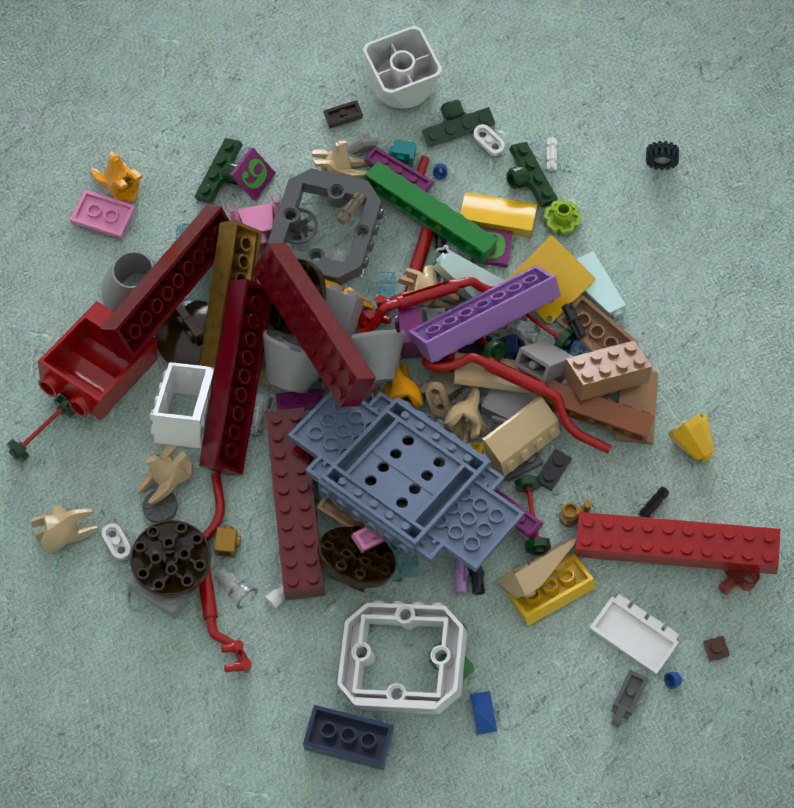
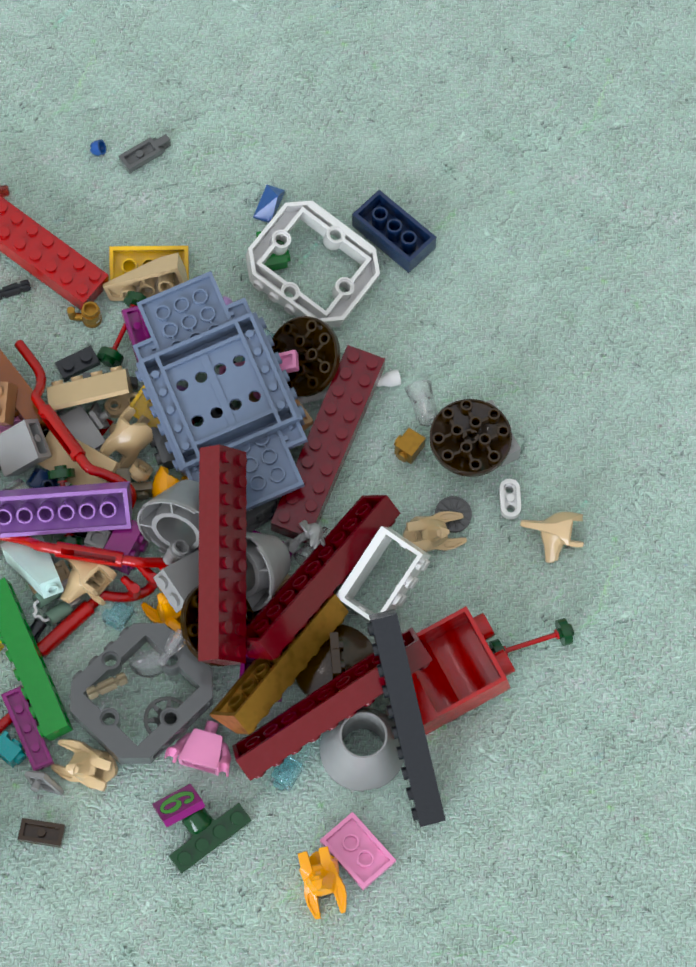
camera: 155 degrees left, 0 degrees up
red piece [199,473,252,673] -> none
white hinge [589,593,680,676] -> none
reddish brown plate [703,636,730,662] -> none
none -> clear cone [157,628,186,667]
none -> light grey cone [163,539,189,565]
none -> light grey piece [284,520,325,554]
none -> black brick [367,609,446,827]

